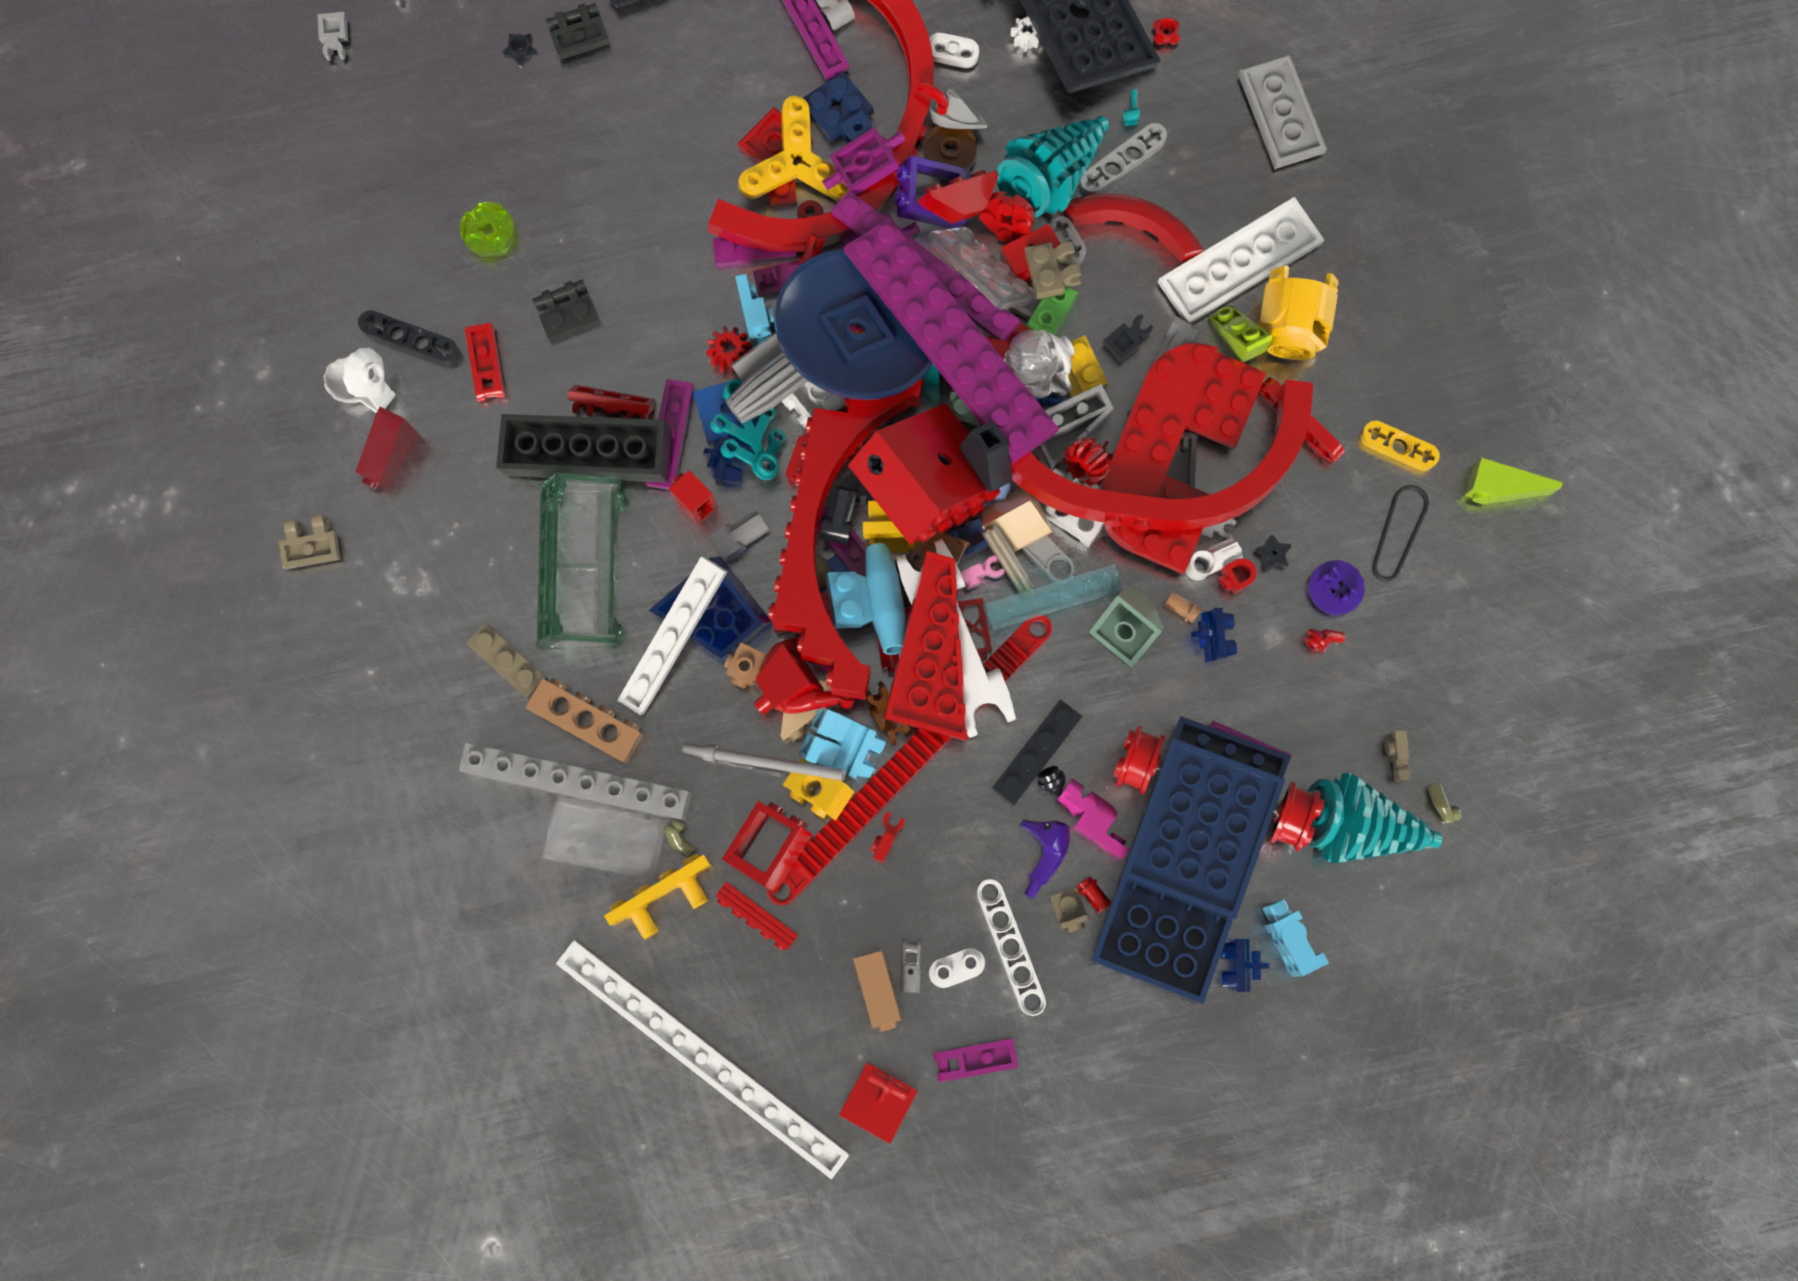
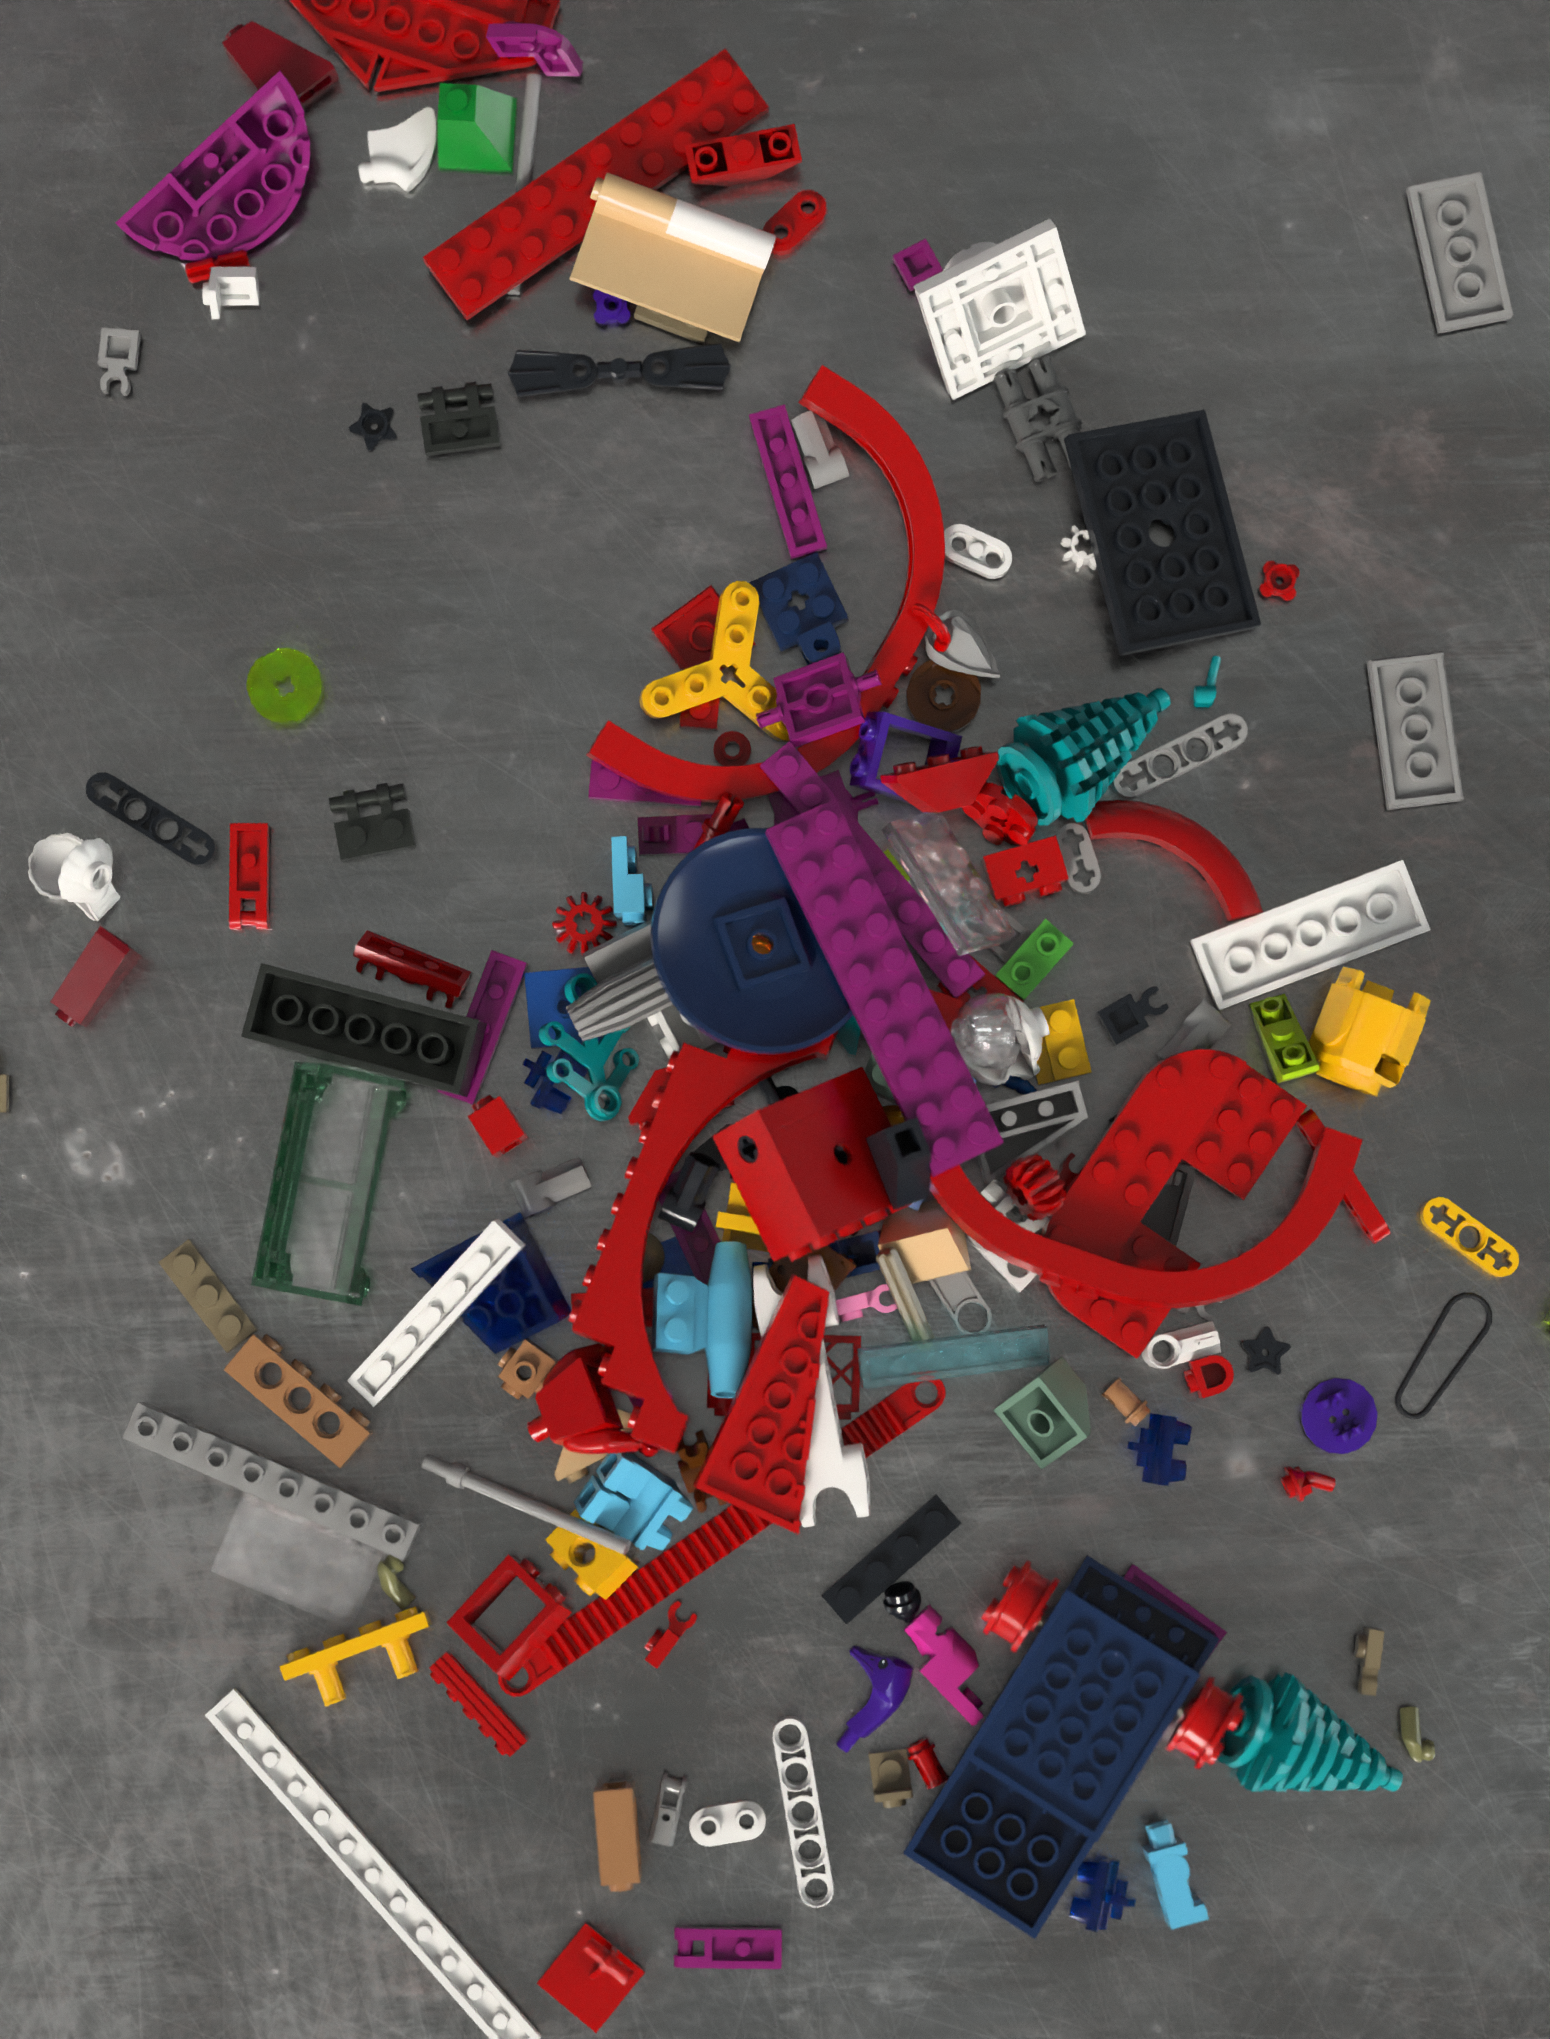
camera: 10 degrees right, 5 degrees up
dark tan plate [1024,242,1081,299] -> none

